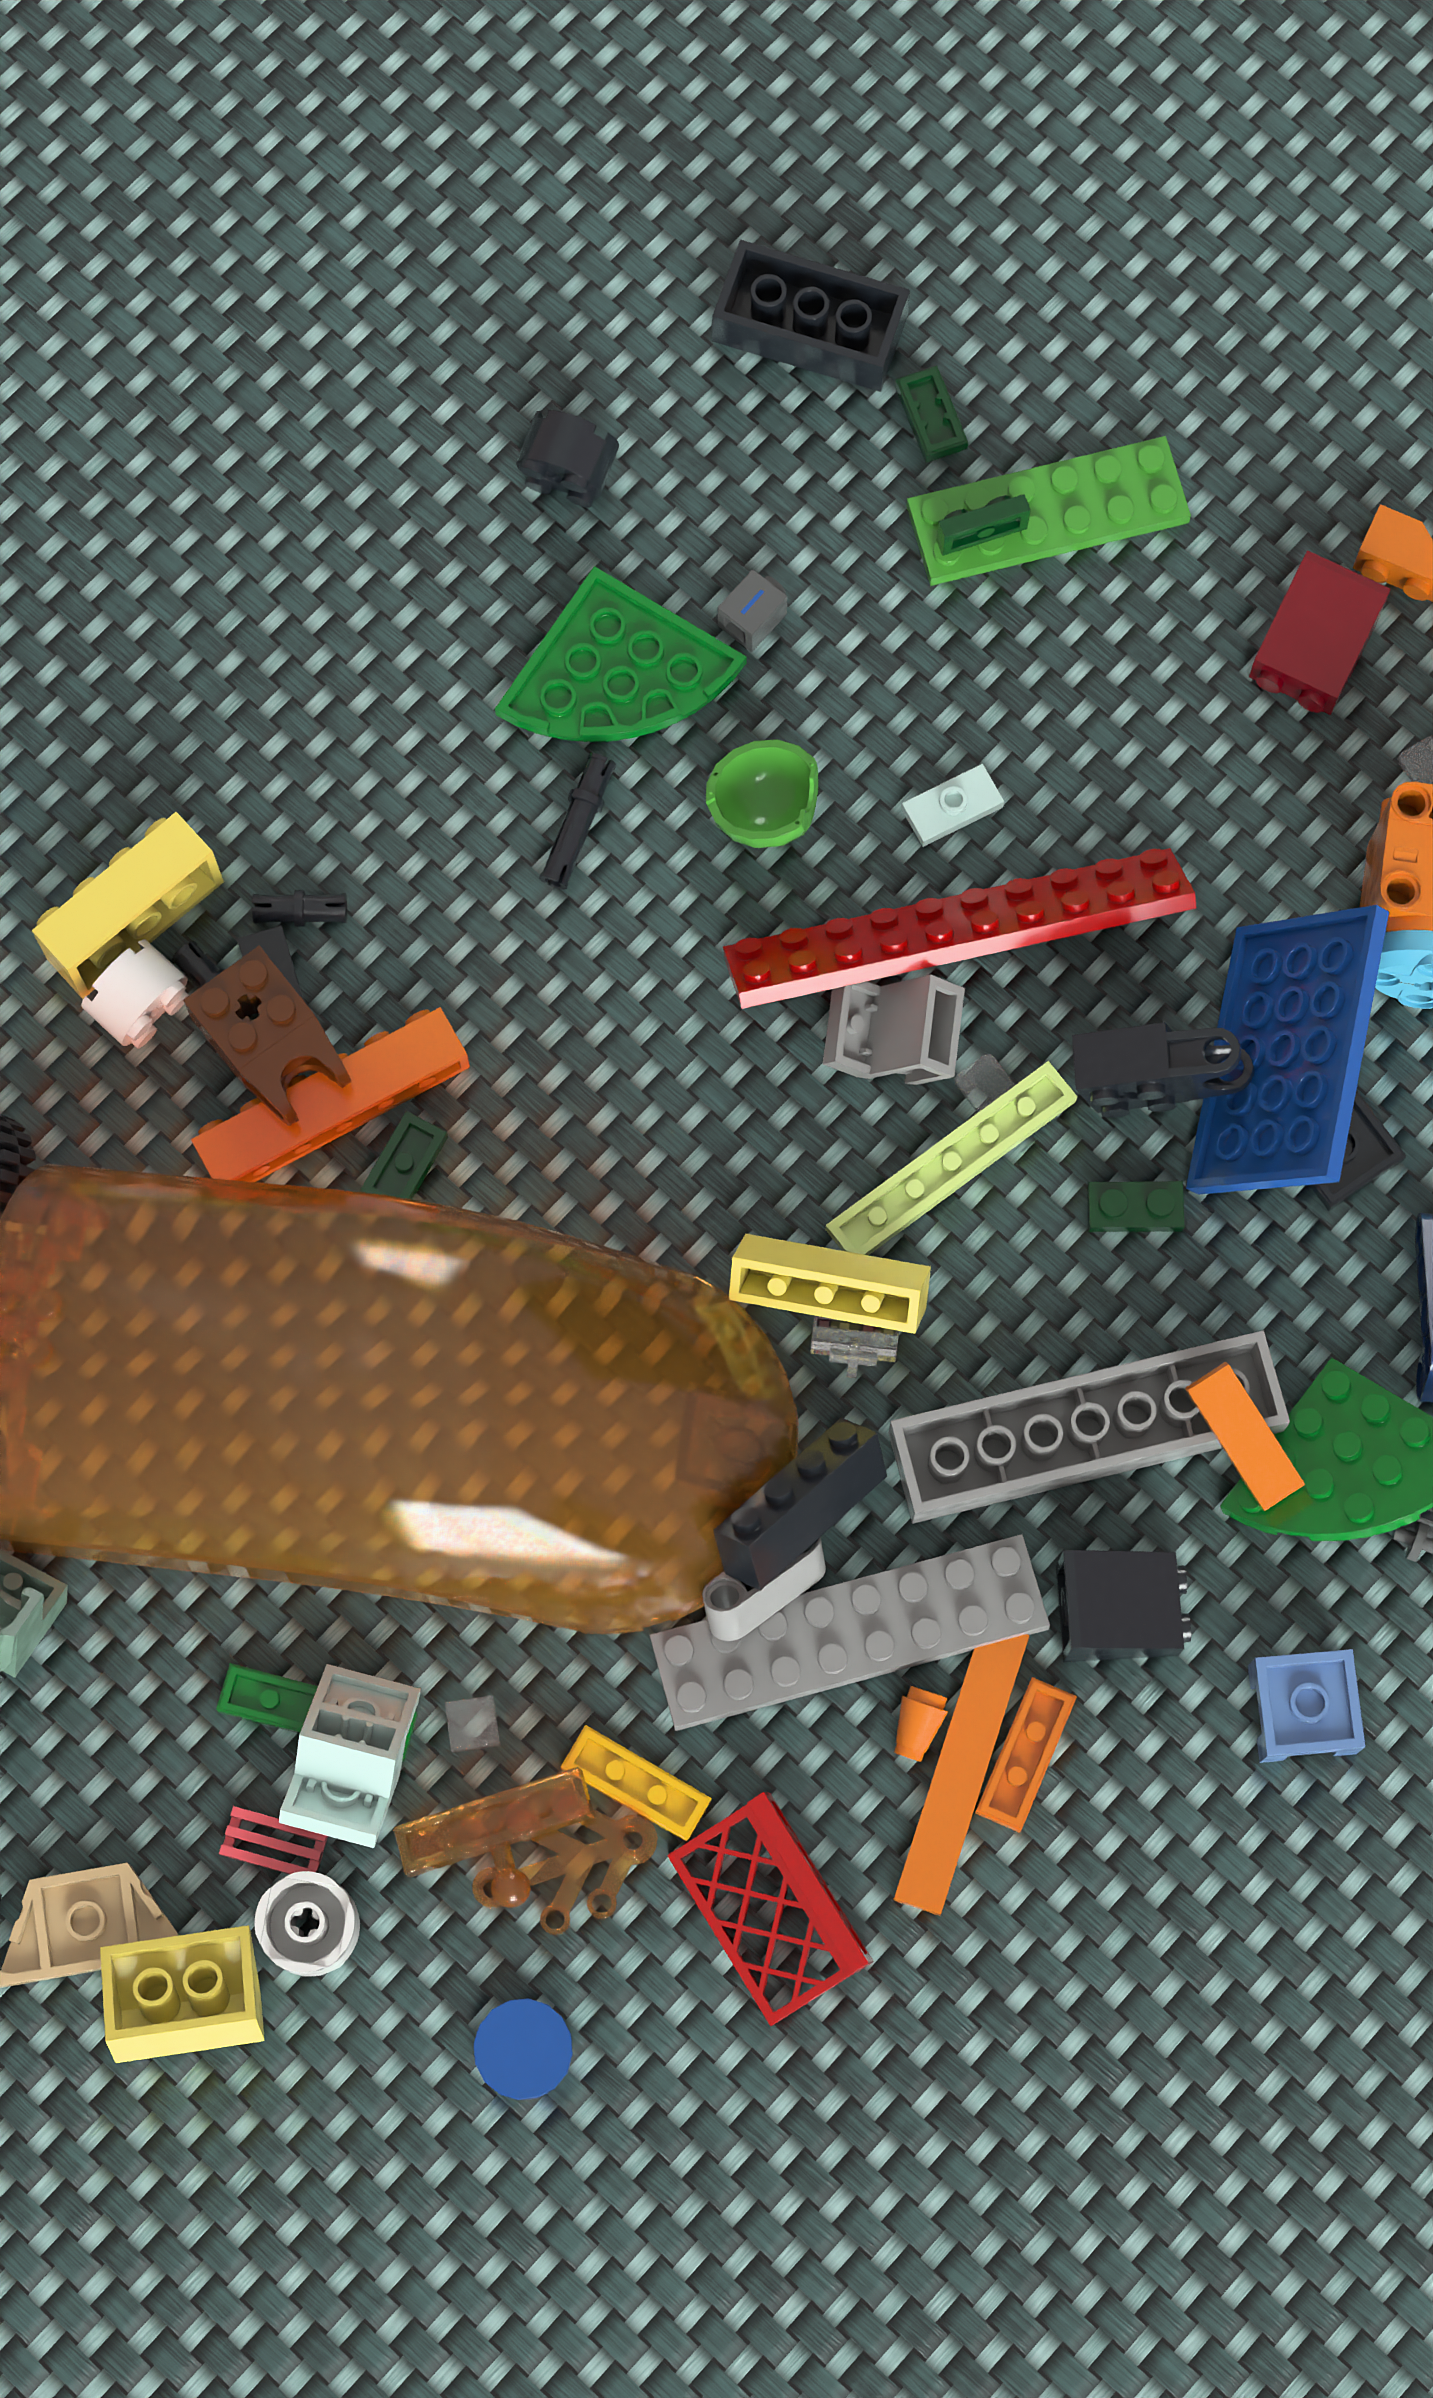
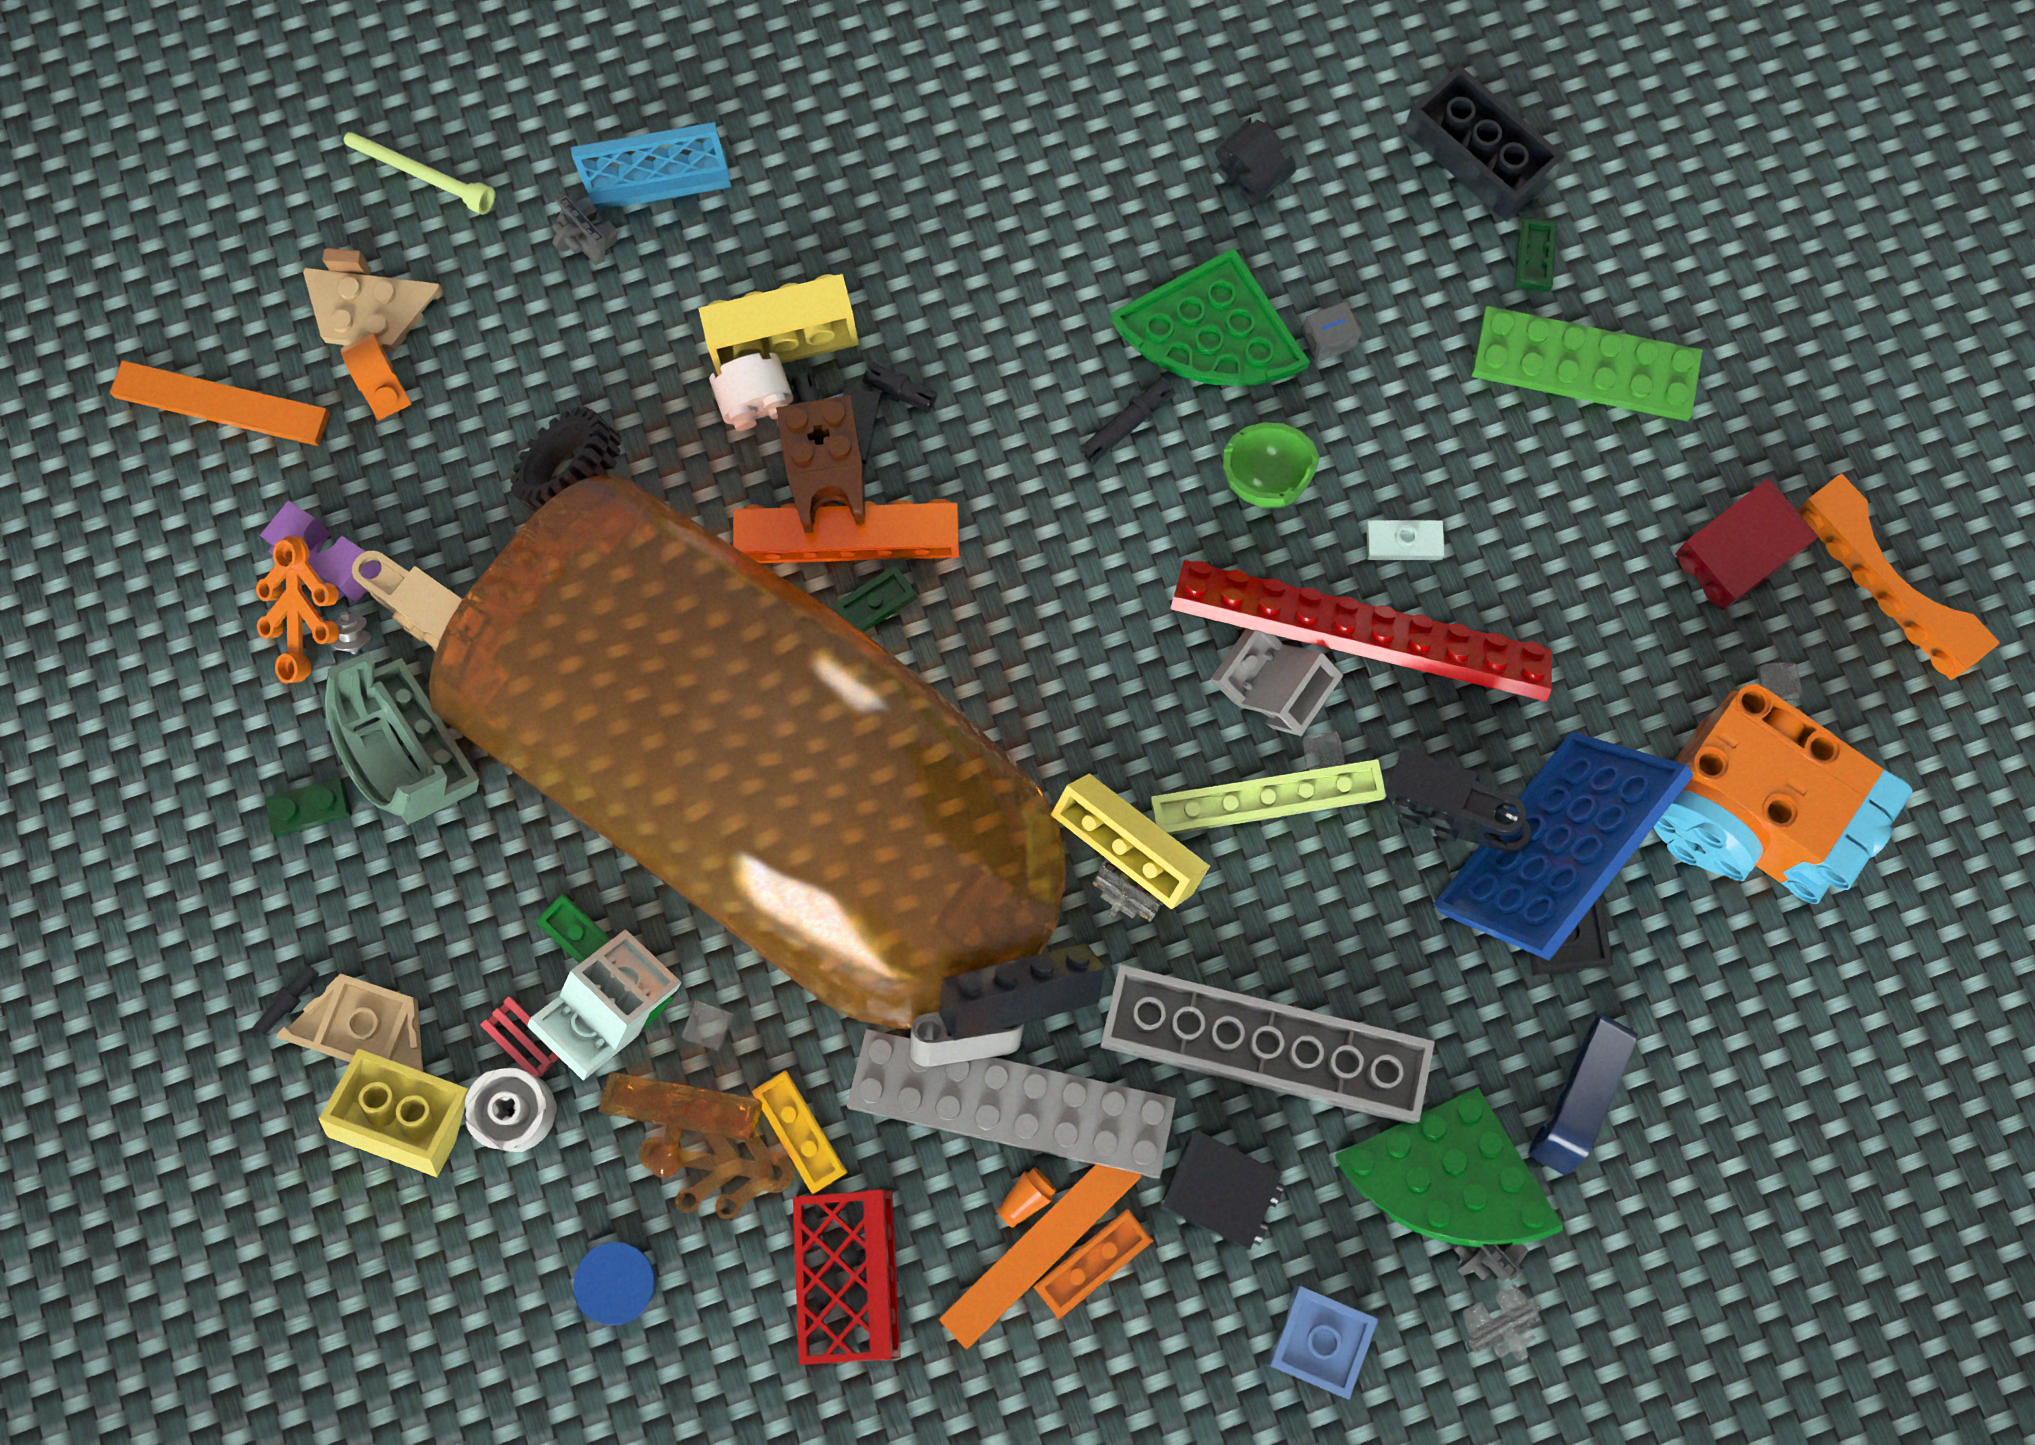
camera: 30 degrees right, 0 degrees up
dark green plate [936,494,1031,556] -> none
dark green plate [1087,1181,1185,1232] -> none
orange tile [1185,1362,1305,1511] -> none

